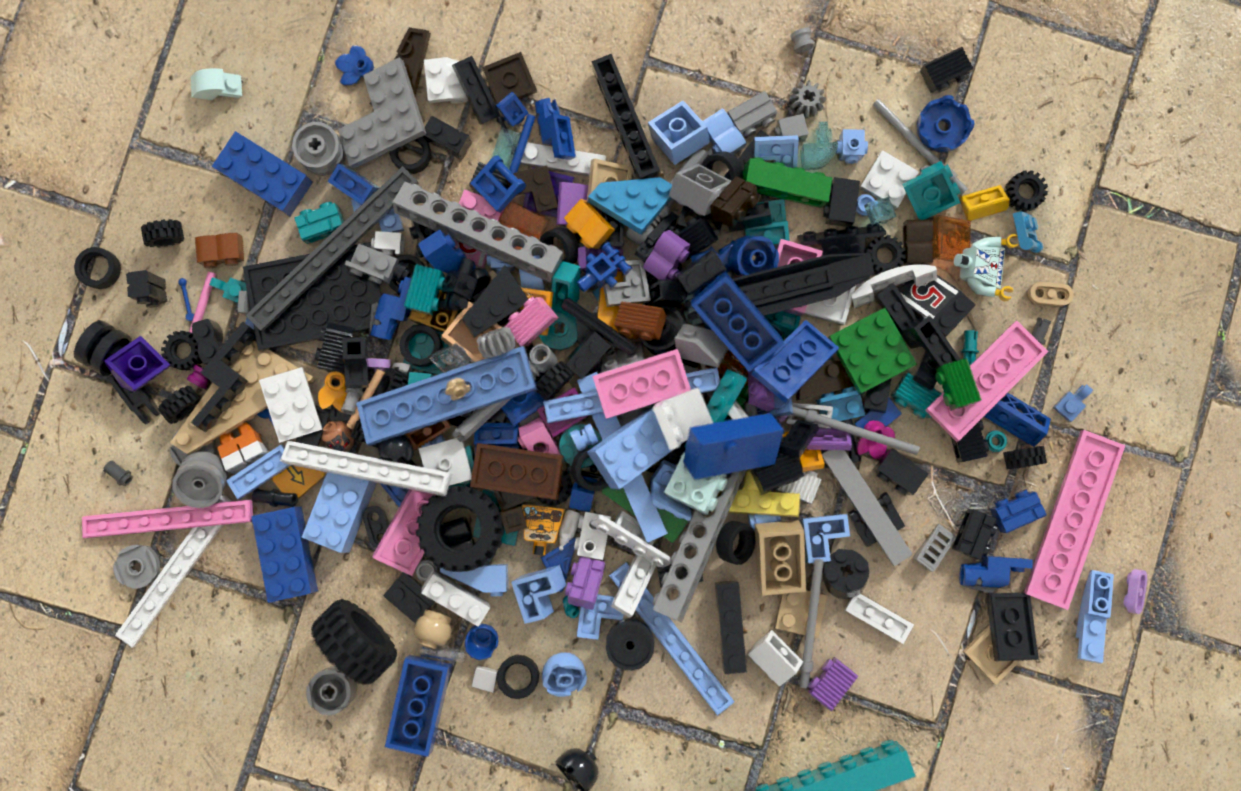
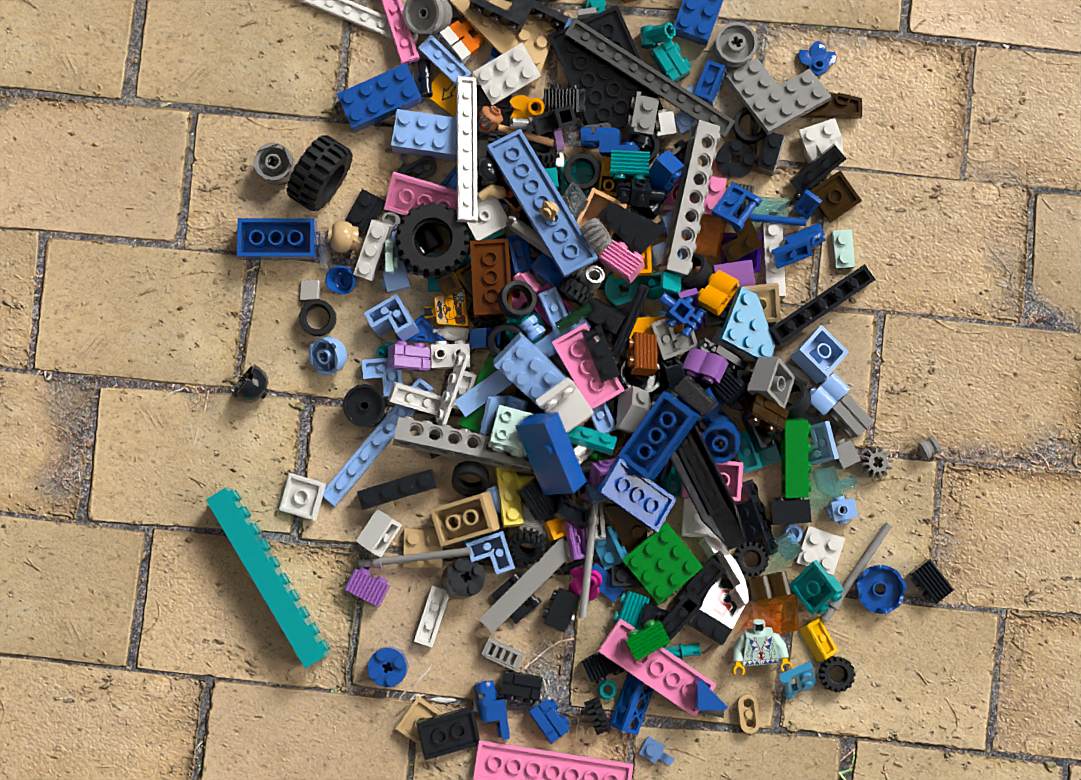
camera: 70 degrees right, 0 degrees up
none -> white plate [279,473,326,521]
none -> blue brick [368,646,409,687]
none -> light aqua plate [385,239,398,275]
none -> tan arm [477,184,507,201]
none -> black tyre [497,280,537,319]
none -> black tyre [509,527,546,564]
none -> clear green pin [554,302,594,333]
none -> black plate [582,324,620,383]
none -> teal piece [640,22,676,49]
none -> blue slope [694,677,728,710]
none -> black plate [716,140,755,179]
none -> light aqua plate [832,229,855,269]

